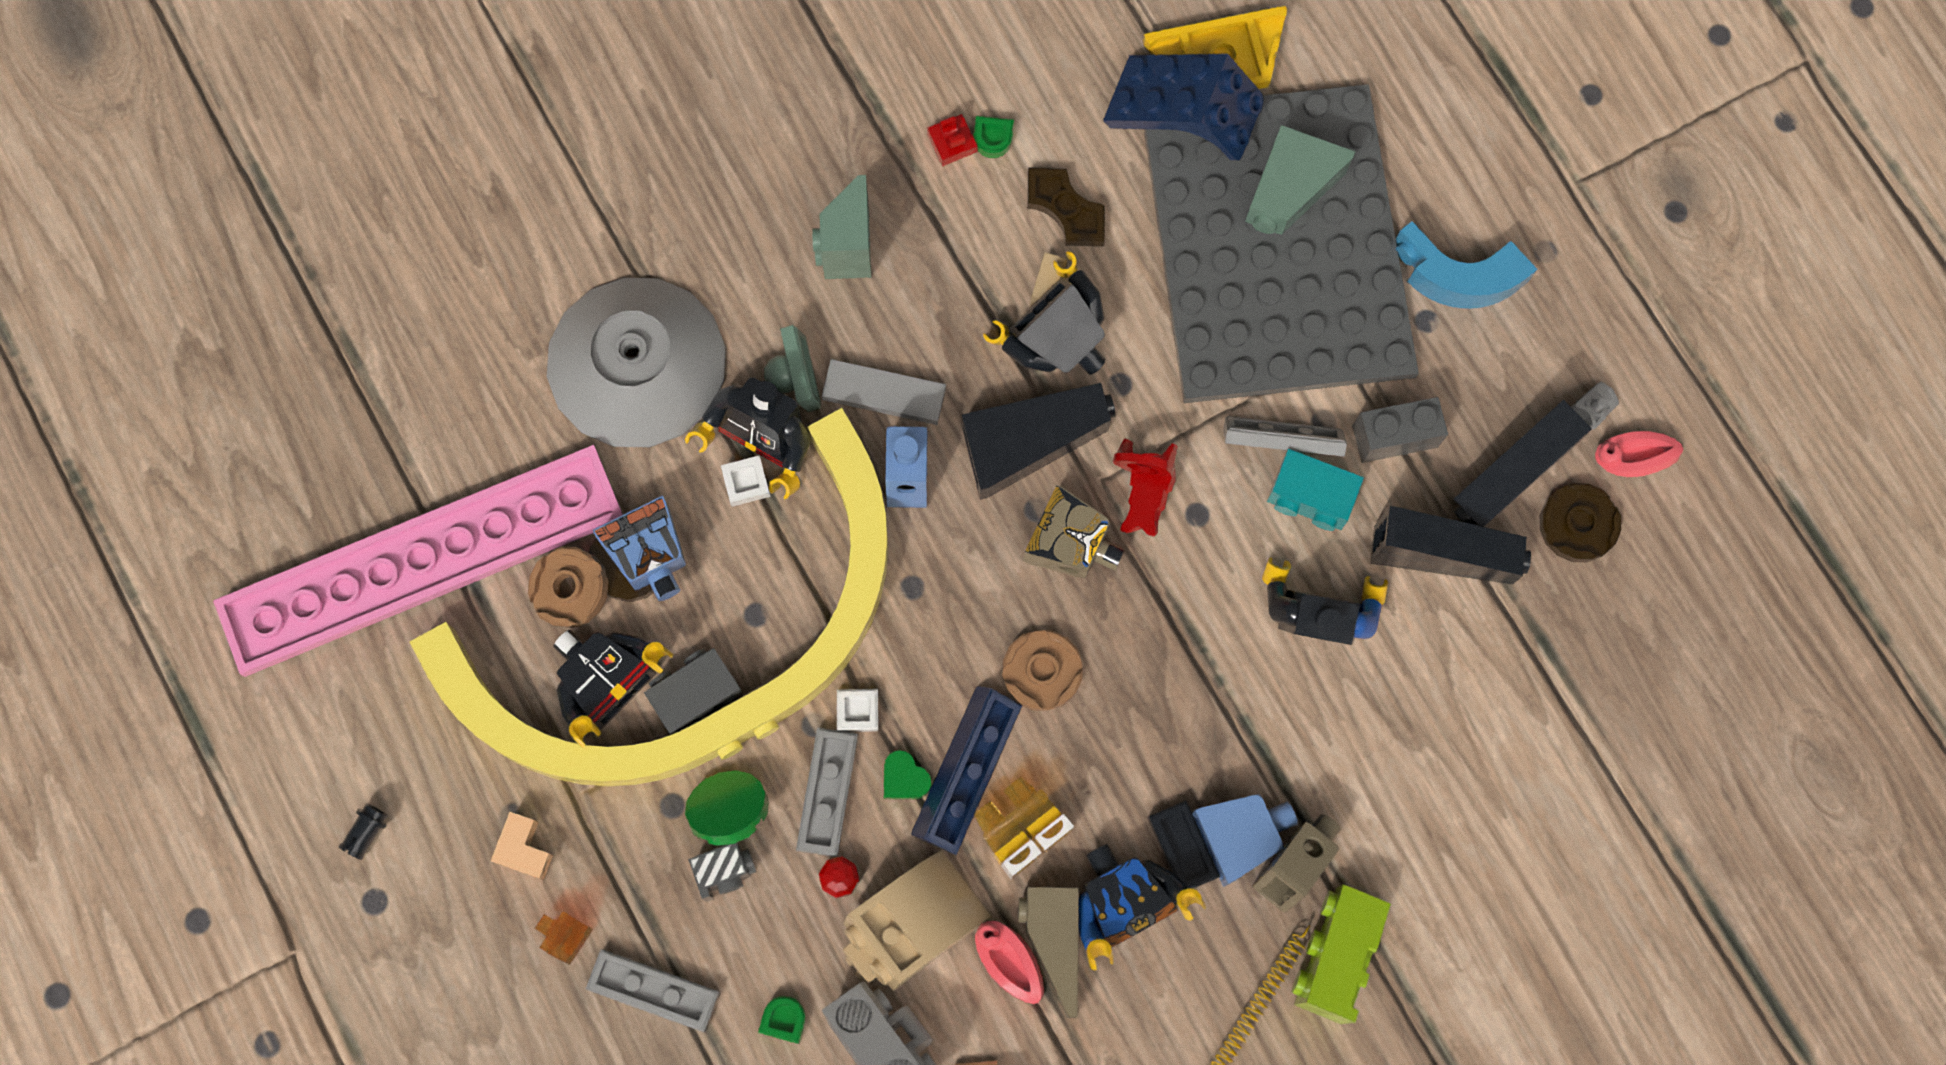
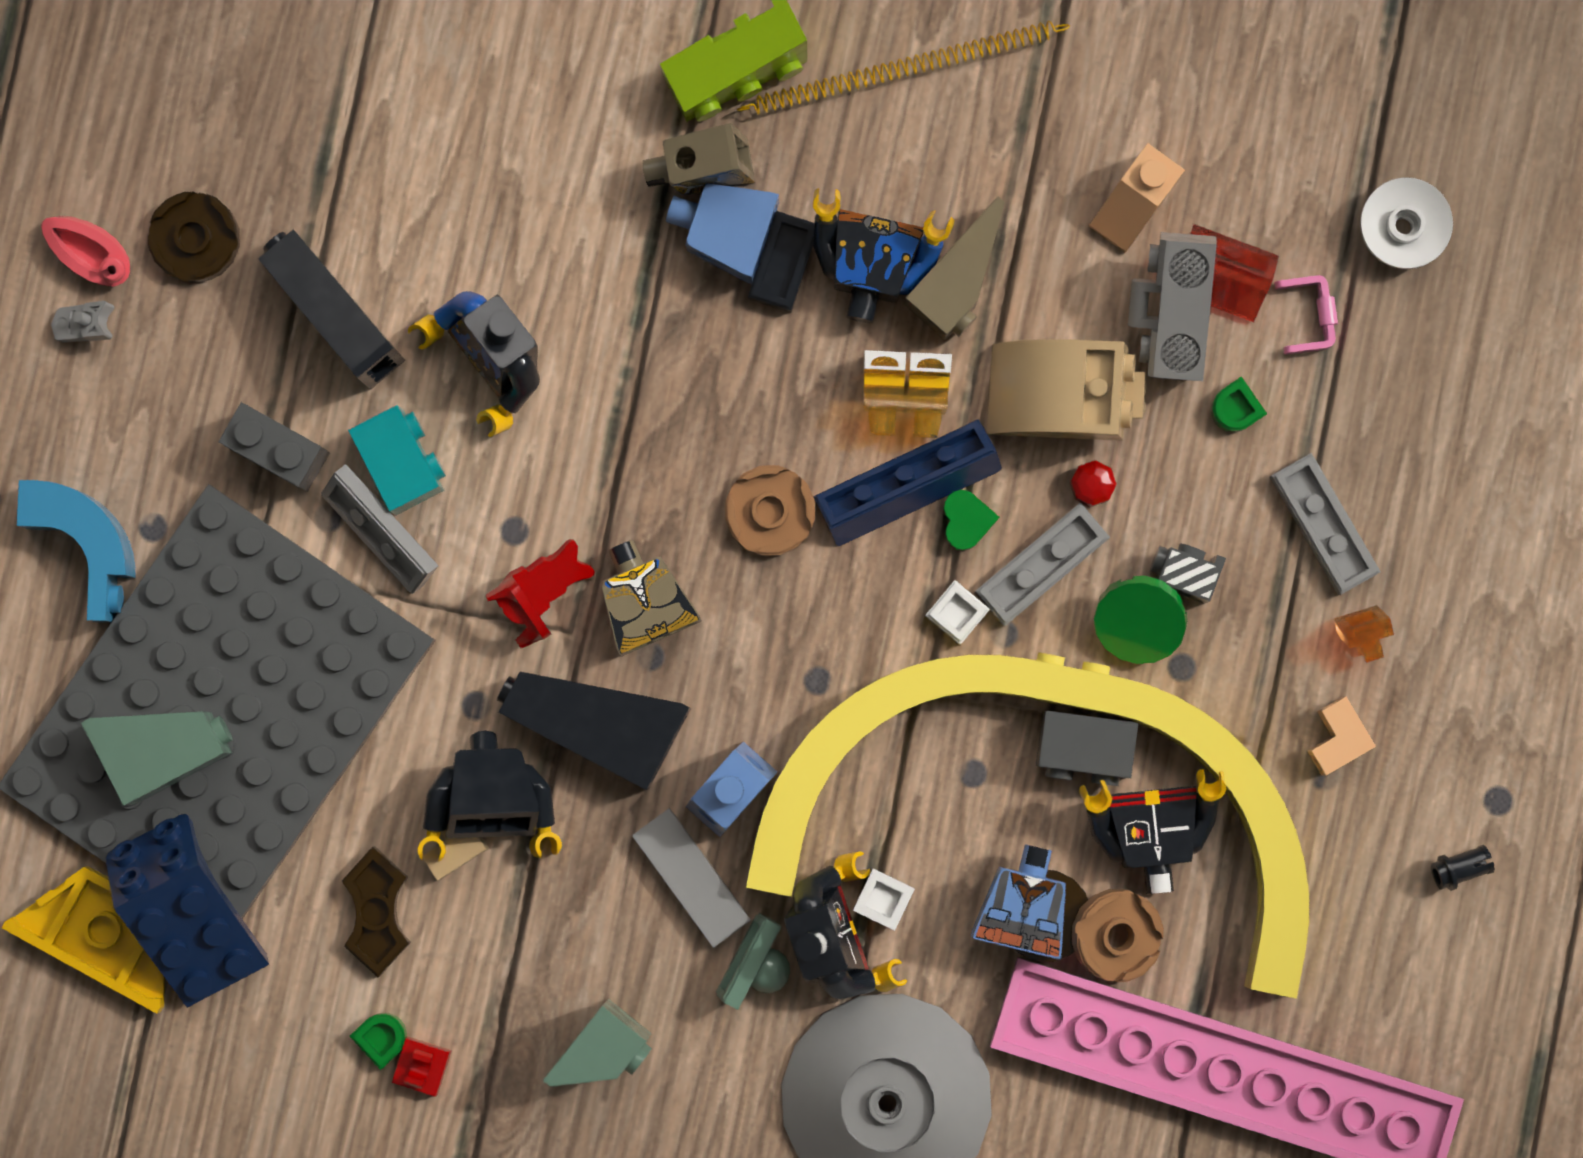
camera: 130 degrees left, 10 degrees up
coral arm [975,921,1044,1004] -> none
black slope [1453,400,1592,527] -> none

